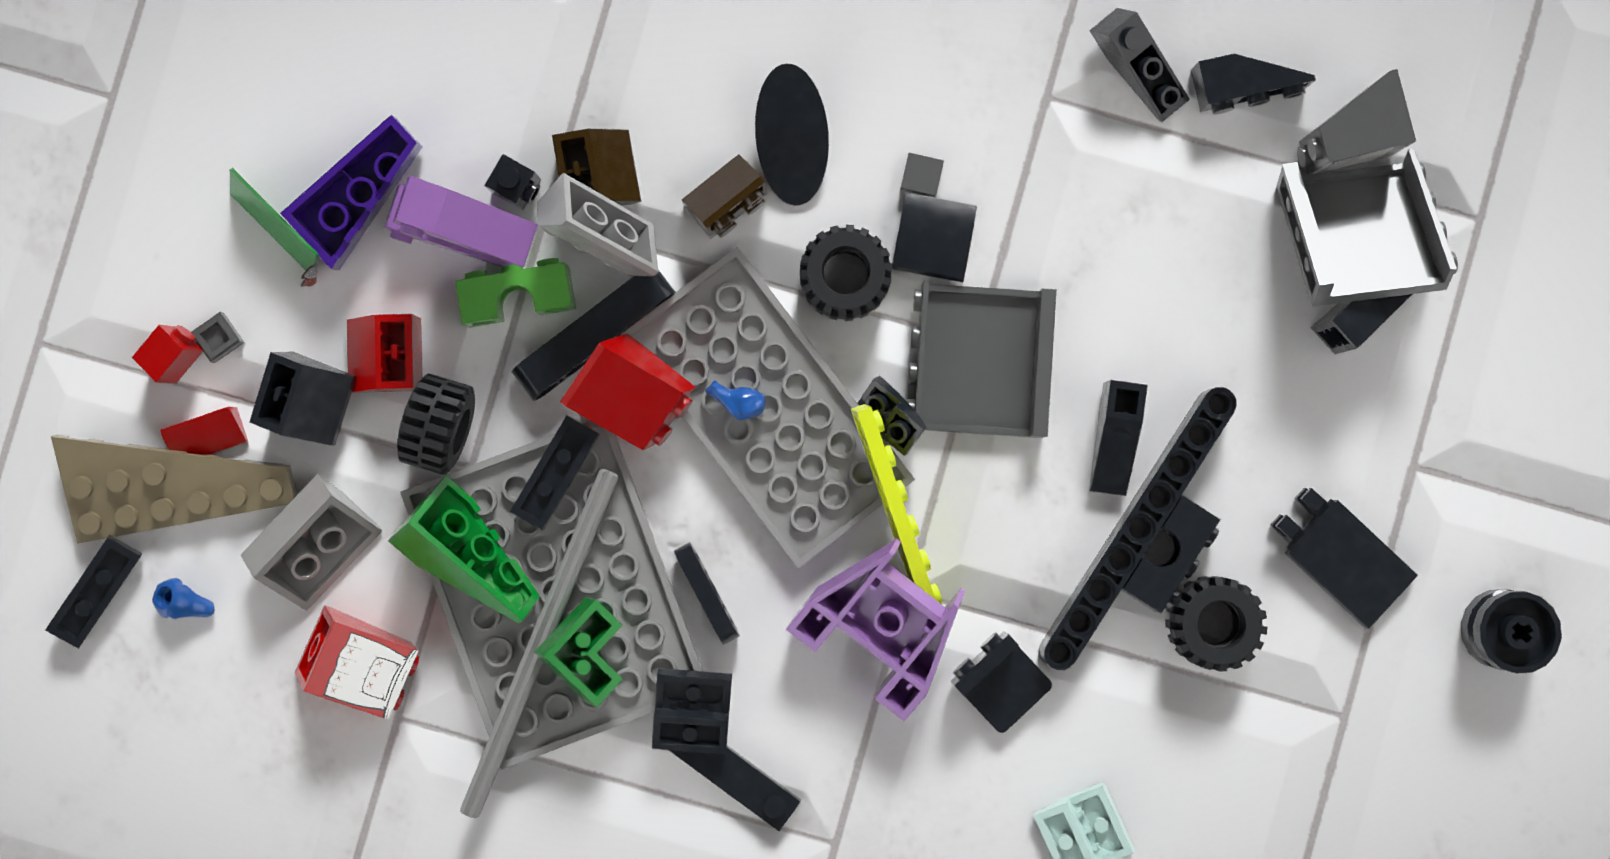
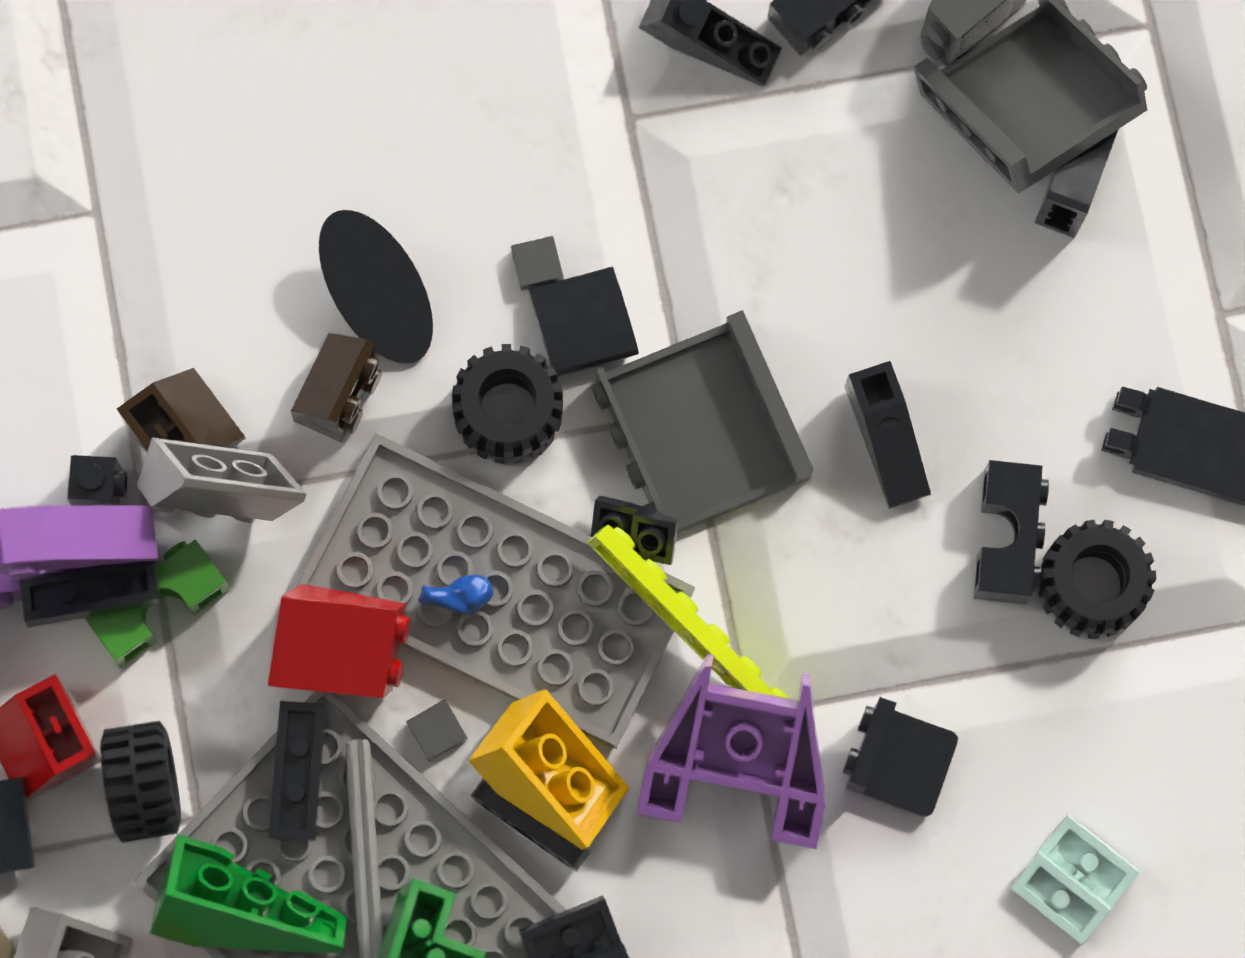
camera: 30 degrees left, 10 degrees down
black beam [511,269,676,401] -> none
black beam [1039,387,1237,670] -> none
none -> black plate [20,560,162,628]
none -> dark grey tile [406,699,468,762]
none -> yellow slope [468,689,629,850]

